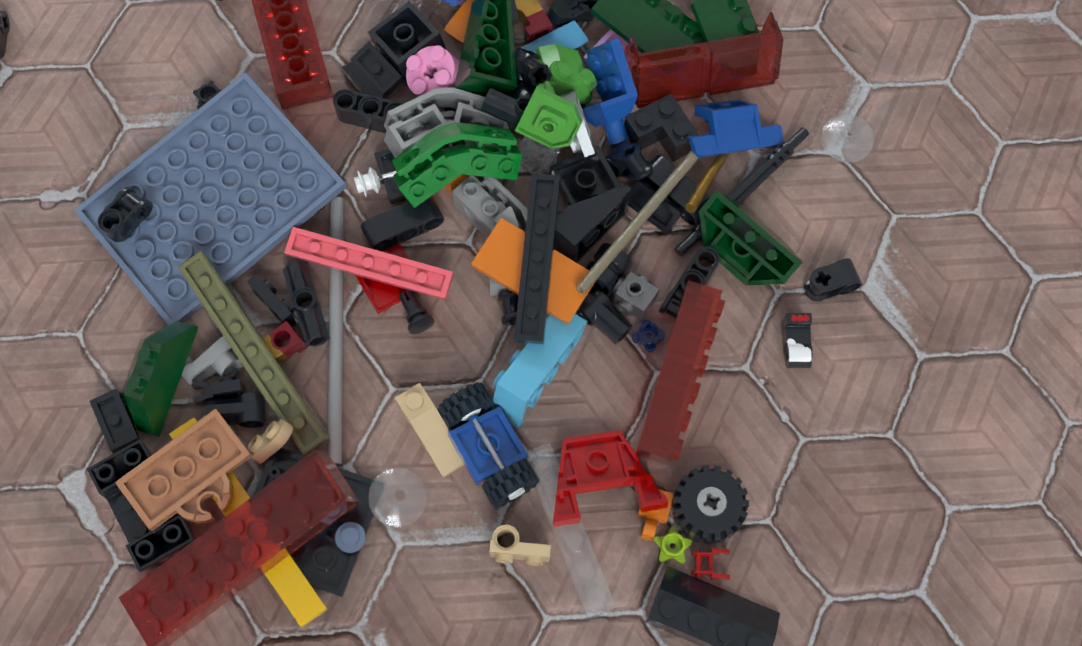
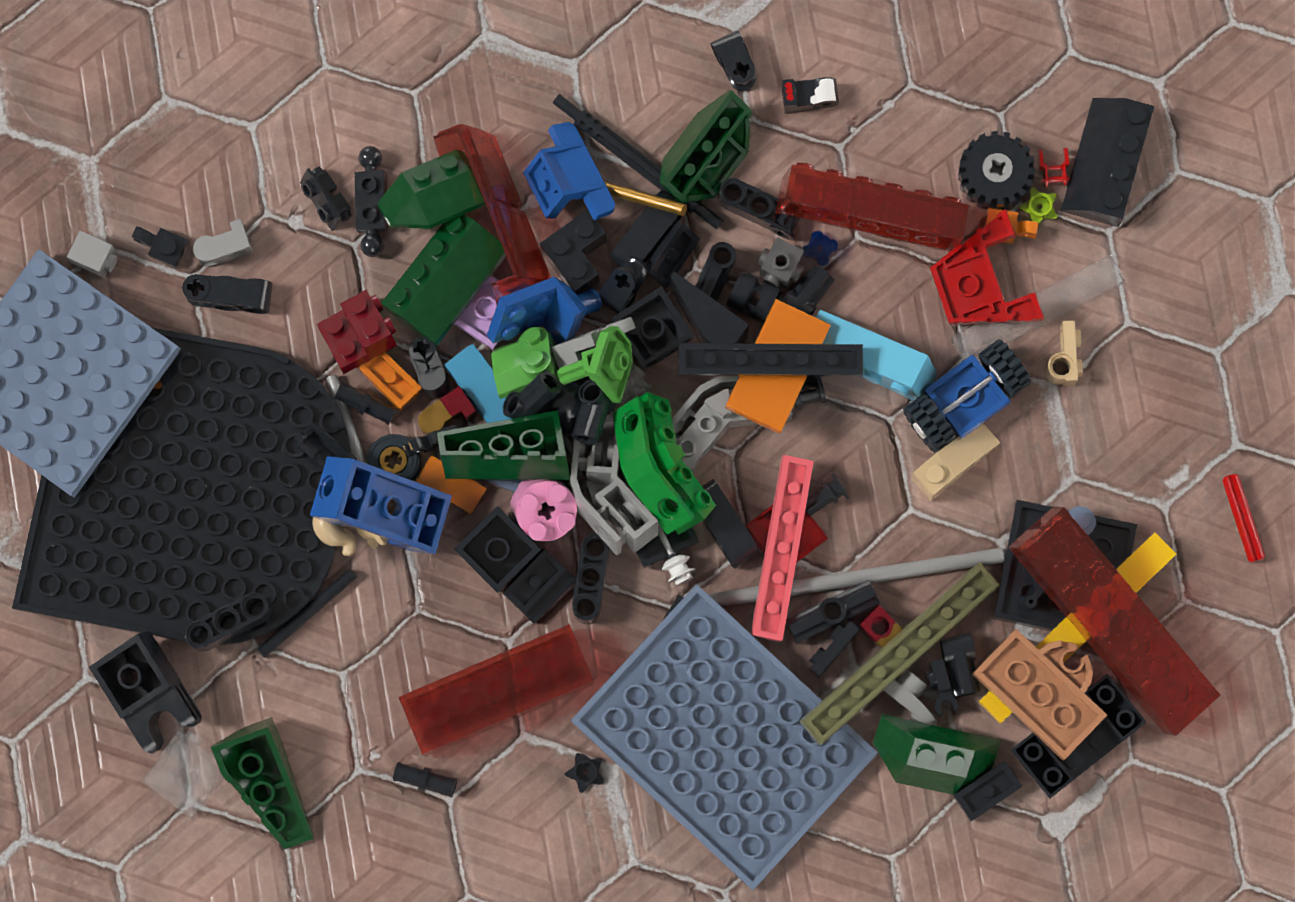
camera: 90 degrees left, 10 degrees up
black piece [97,186,153,242] -> none
tan plate [248,419,293,464] -> none
clear dish [368,468,427,527] -> none
dark tan piece [576,150,698,295] -> none
clear dish [821,114,874,162] -> none
none -> black piece [695,242,736,302]

